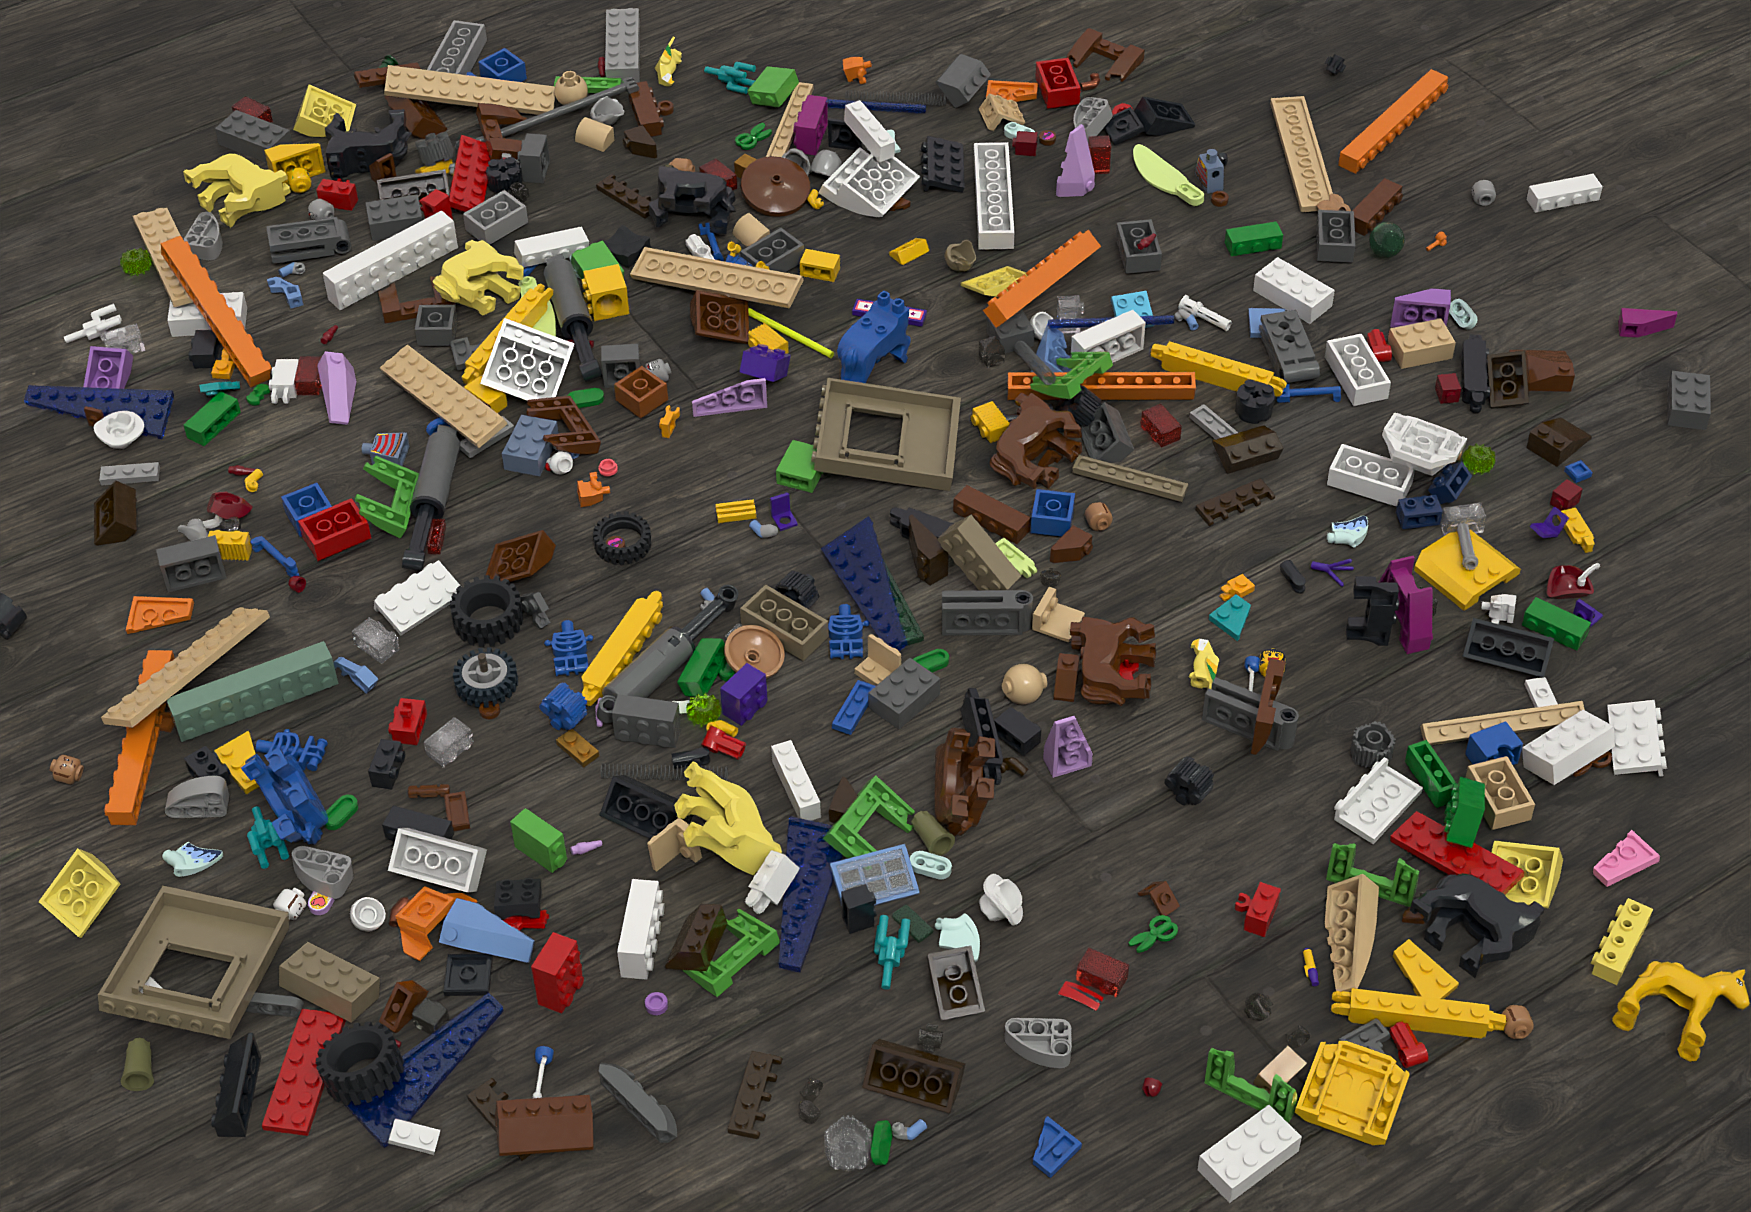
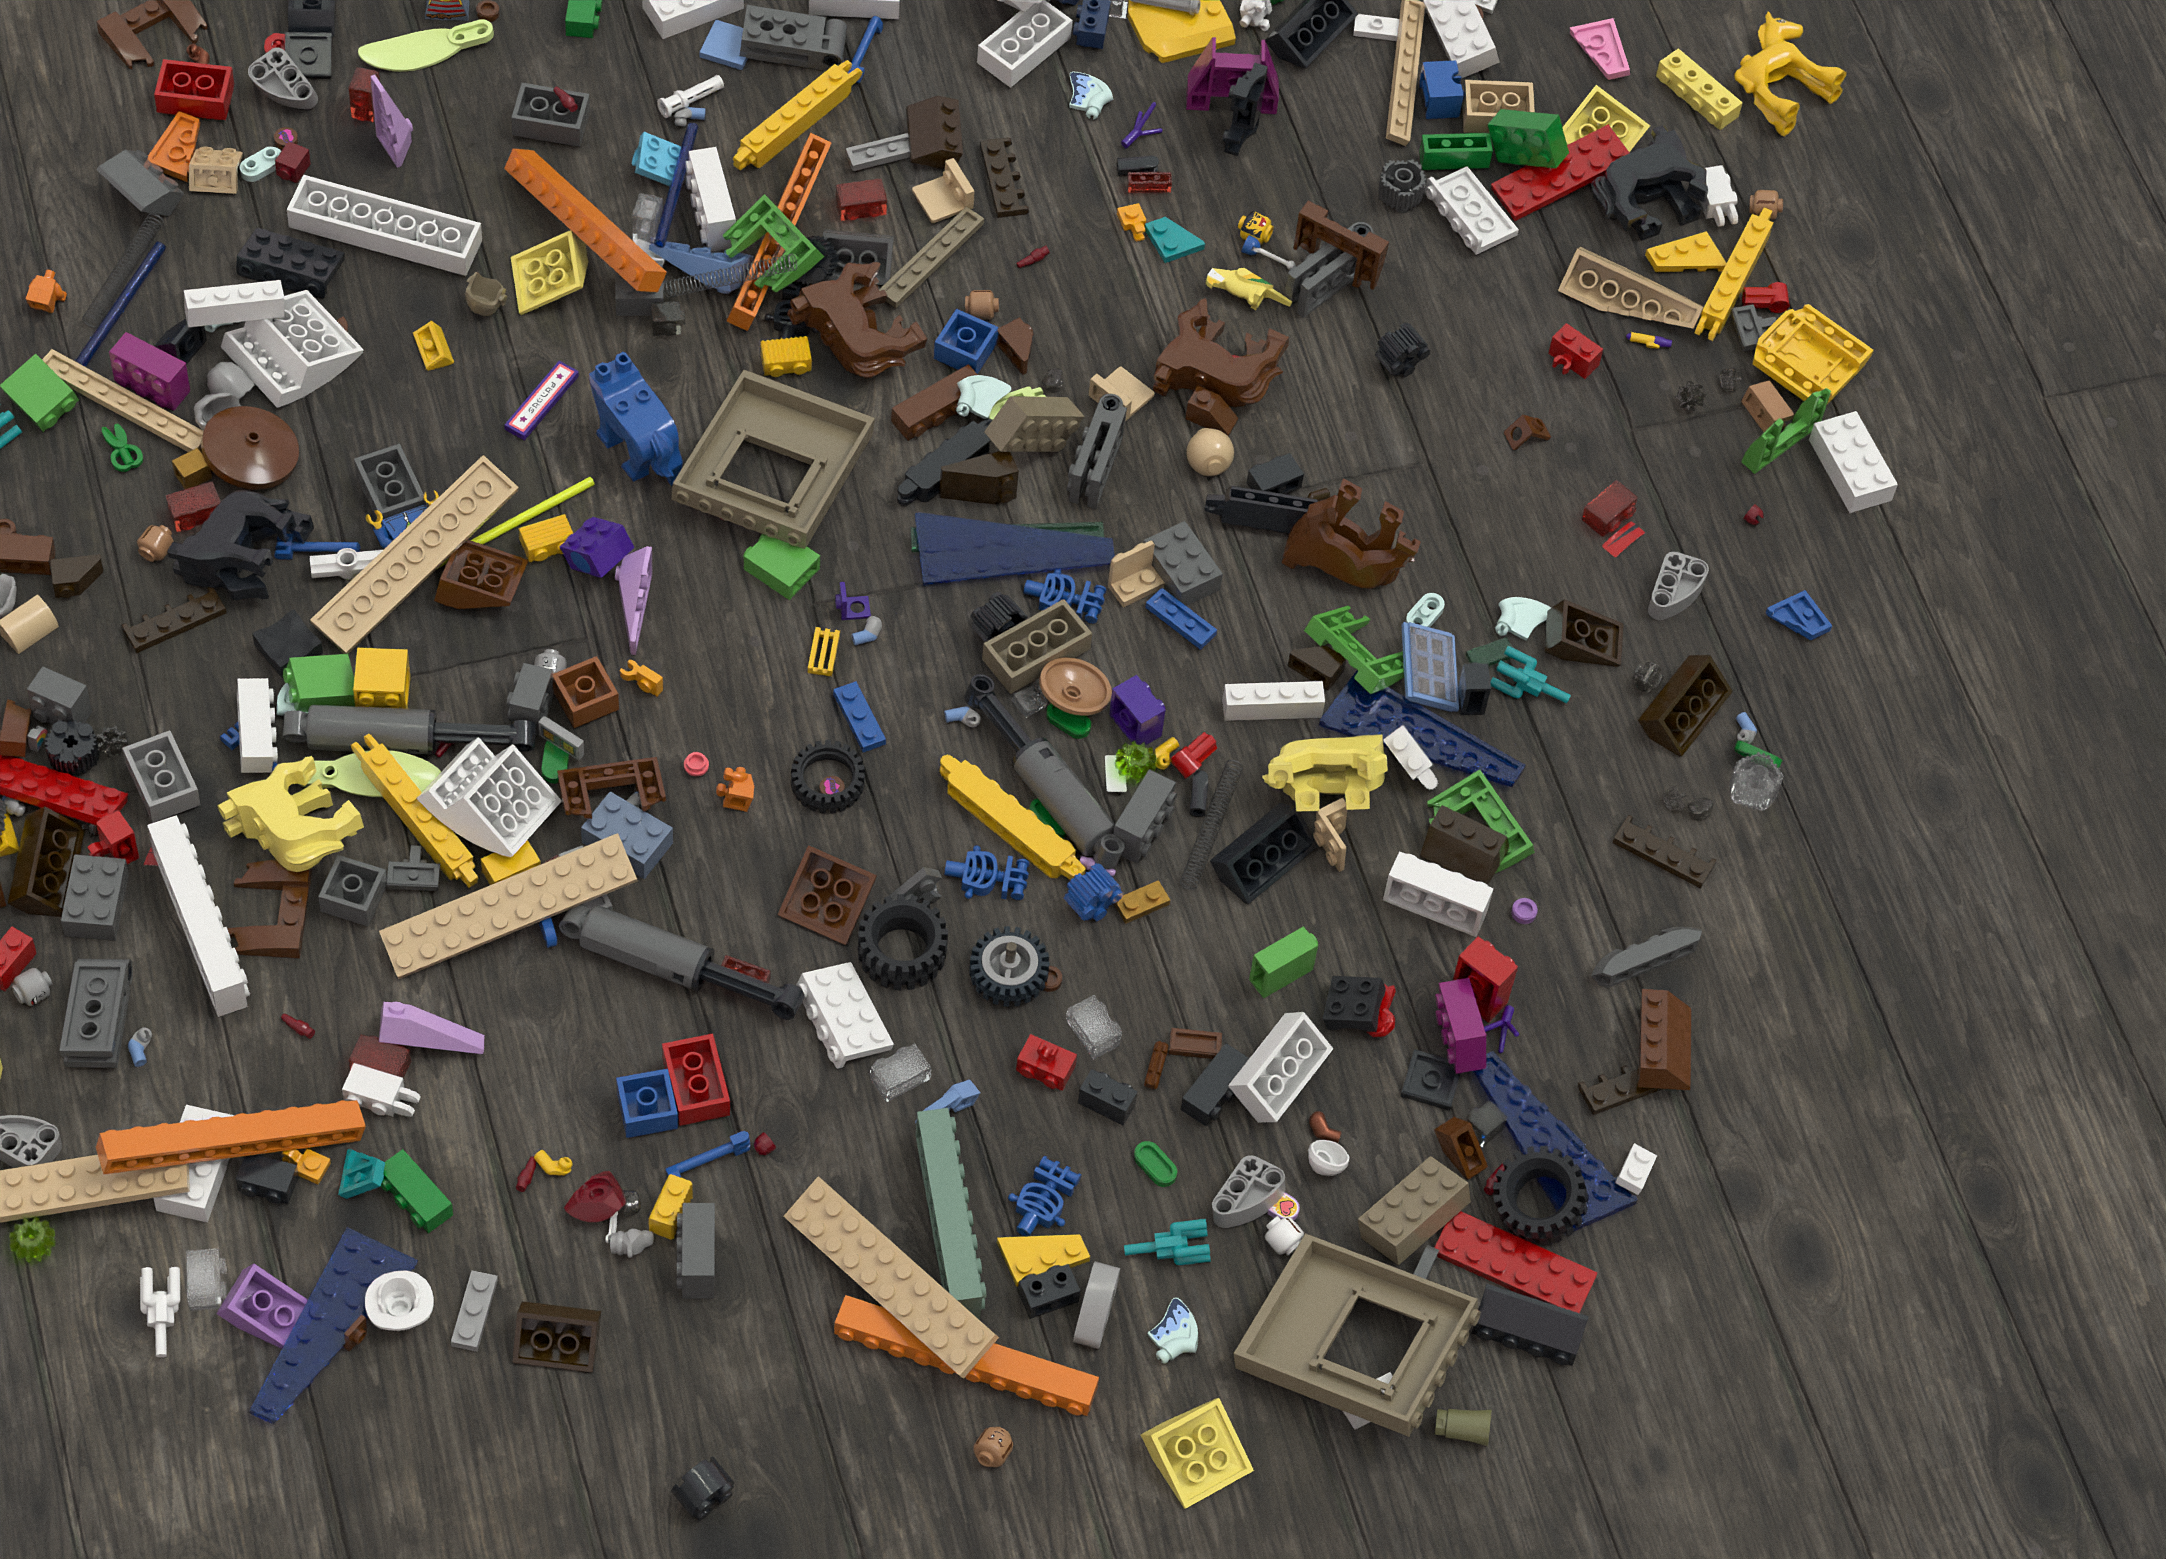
camera: 80 degrees left, 10 degrees up
orange wing [126,596,194,634] -> none
blue piece [241,747,328,845] -> none
green piece [246,384,270,406] -> none
medium blue piece [267,277,303,309] -> none
bright green wedge [355,456,419,538] -> none
sand blue torso [362,433,410,466] -> none
orange piece [395,886,478,961] -> none
medium blue wedge [439,898,535,963] -> none
hinge [533,1046,554,1098] -> none
white animal [545,451,573,475] -> none
lavender piece [570,840,602,855] -> none
green brick [677,638,726,697] -> none
tan brick [733,213,770,247] -> none
yellow brick [800,249,840,282] -> none
yellow arm [807,189,824,209] -> none
olive plant [911,811,955,856] -> none
green tile [913,649,949,673] -> none
white hat [979,874,1023,925] -> none
lavender wedge [1043,716,1093,778] -> none
green piece [1128,915,1178,953] -> none
black brick [1235,380,1275,424] -> none
bright green wedge [1326,843,1419,907] -> none
reddish brown tile [1402,907,1424,924] -> none
none -> light grey tile [538,716,584,760]
none -> blue plate [833,681,886,752]
none -> tan bracket [912,158,975,223]
none -> light aqua arm [956,375,1011,419]
none -> dark red piece [1017,246,1050,268]
none -> clear red piece [1127,172,1172,193]
none -> magenta brick [1435,978,1486,1074]
none -> dark purple plant [1484,1005,1519,1053]
none -> white hinge [1699,165,1738,227]

